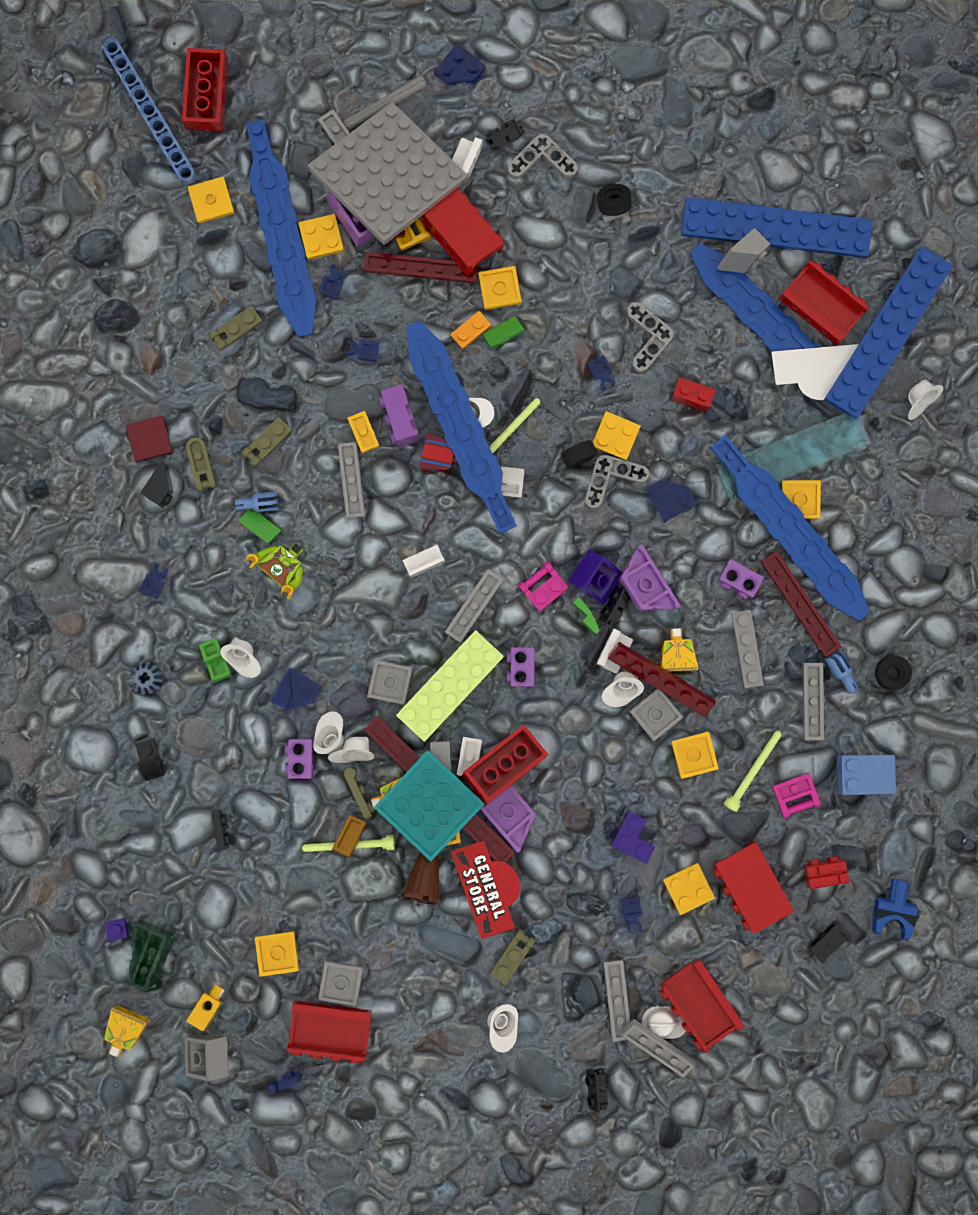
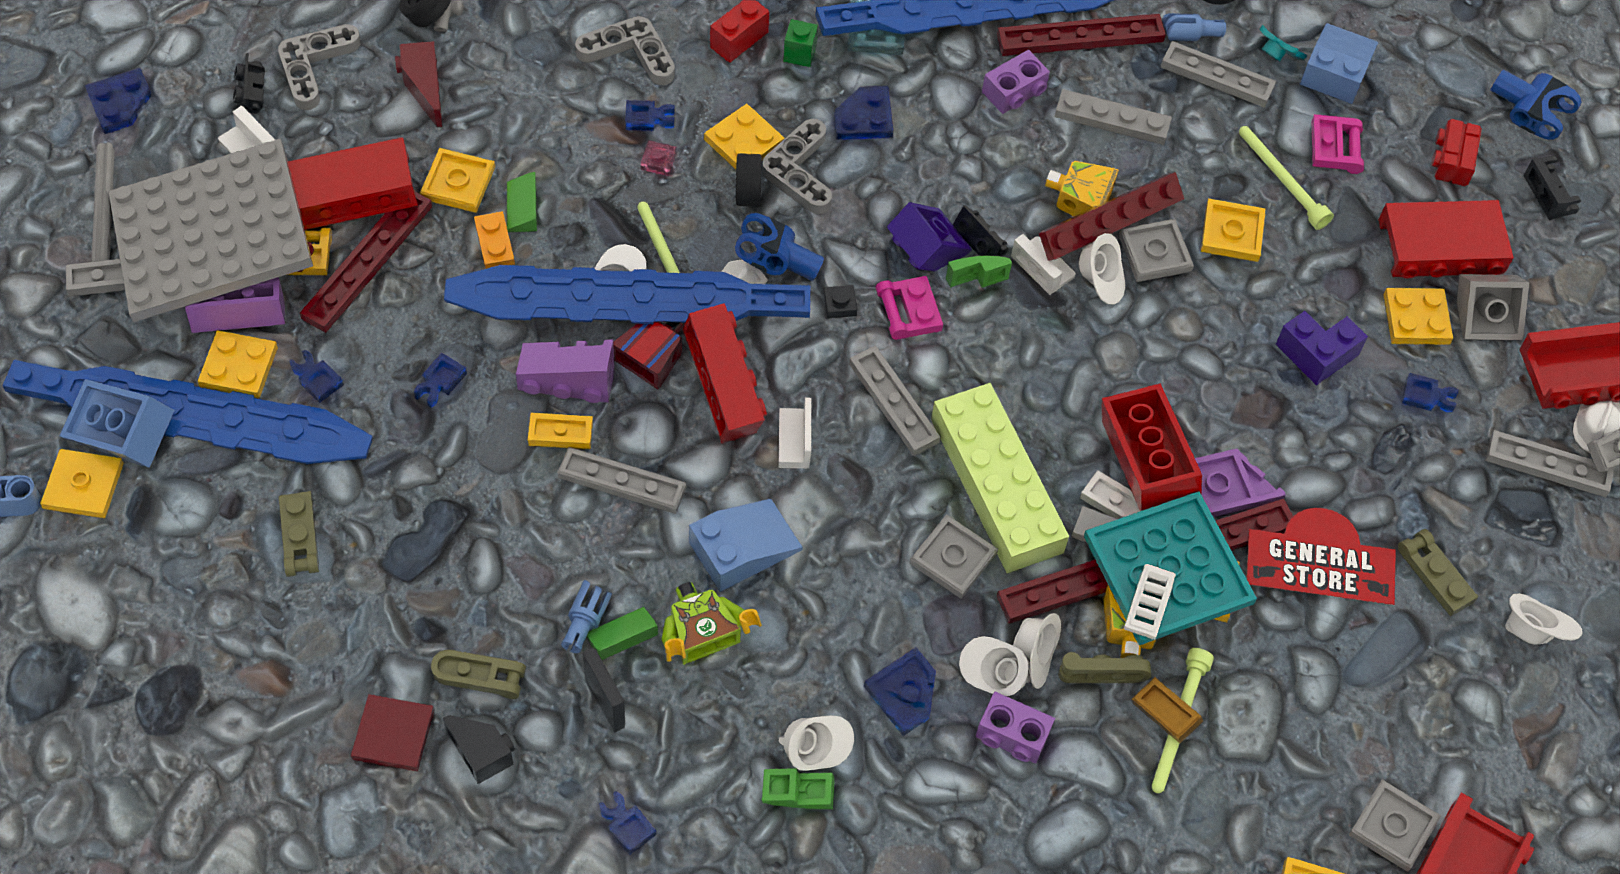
camera: 70 degrees left, 25 degrees down
olive plate [241,417,292,467] -> none
reddish brown cone [400,852,440,905] -> none
medium lavender brick [507,647,534,687] -> none
medium lavender wing [619,544,681,611] -> none
none -> medium blue slope [60,379,175,468]
none -> dark red slope [395,41,442,127]
none -> black tile [582,647,626,733]
none -> clear pink plate [641,140,676,176]
none -> red brick [683,303,767,444]
none -> medium blue slope [689,499,803,592]
none -> blue connector [735,213,824,281]
none -> green brick [783,19,818,67]
none -> black plate [823,285,858,319]
none -> white slope [1124,564,1176,640]
none -> teal animal [1259,24,1308,62]
none -> light grey slope [1457,274,1529,340]

